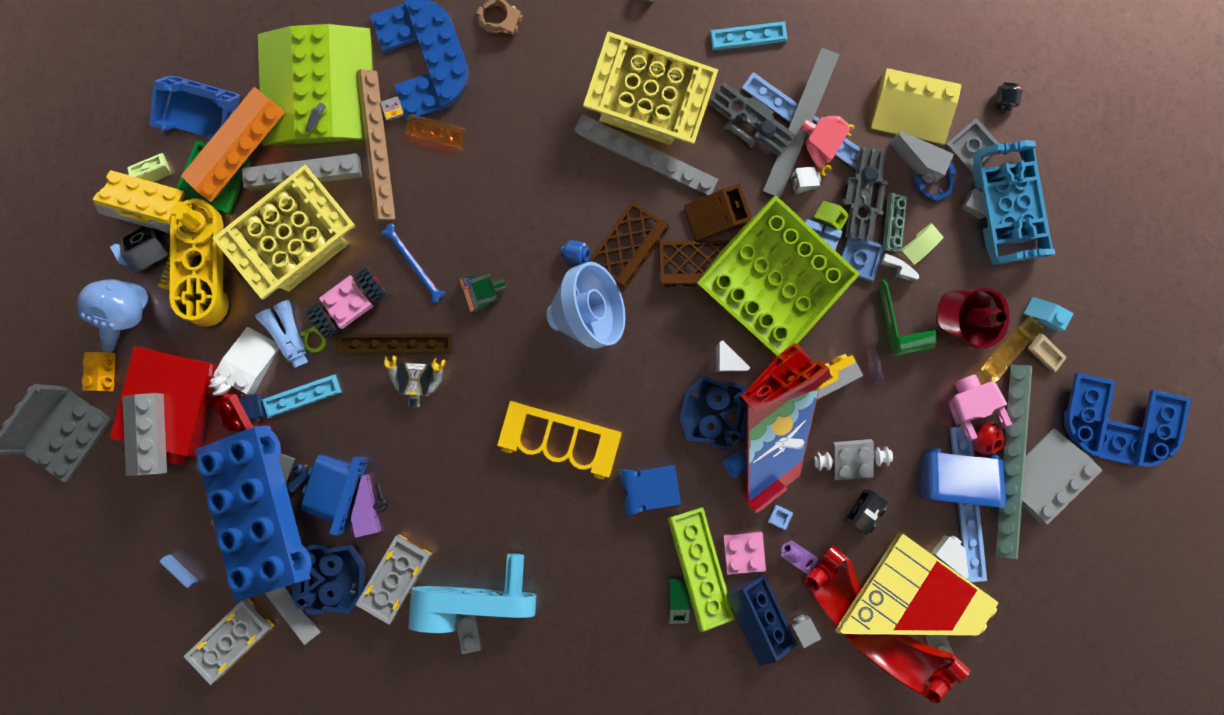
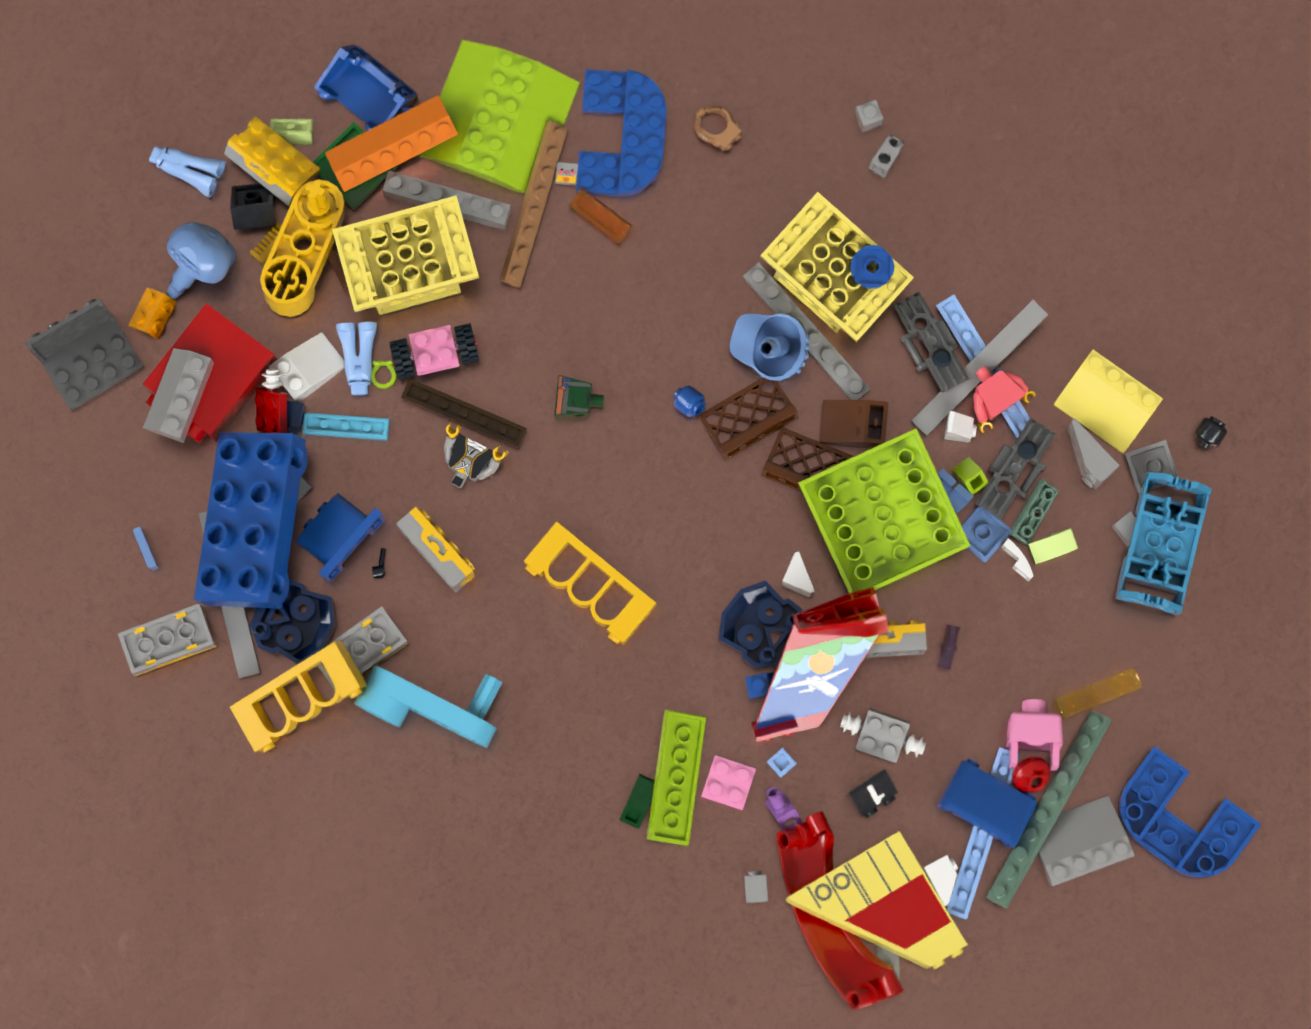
camera: 30 degrees right, 5 degrees down
light blue tile [110,244,128,266] -> none
dark blue arm [287,464,307,493] -> none
dark grey bar [306,103,326,133] -> none
medium lavender slope [349,475,381,538] -> none
blue piece [381,224,445,303] -> none
light grey plate [456,614,482,654] -> none
light blue cone [547,262,625,349] -> none
blue piece [619,465,681,517] -> none
medium azure tile [710,21,787,51] -> none
dark blue slope [726,574,797,666] -> none
green piece [878,280,936,356] -> none
blue piece [912,162,956,201] -> none
dark red piece [936,287,1010,349] -> none
medium azure slope [1023,297,1074,332] -> none
tan tile [1028,333,1067,372] -> none
none -> light blue piece [149,146,226,198]
none -> yellow fence [230,640,367,753]
none -> piece [396,507,475,593]
none -> medium blue piece [729,313,810,381]
none -> blue plate [850,245,894,289]

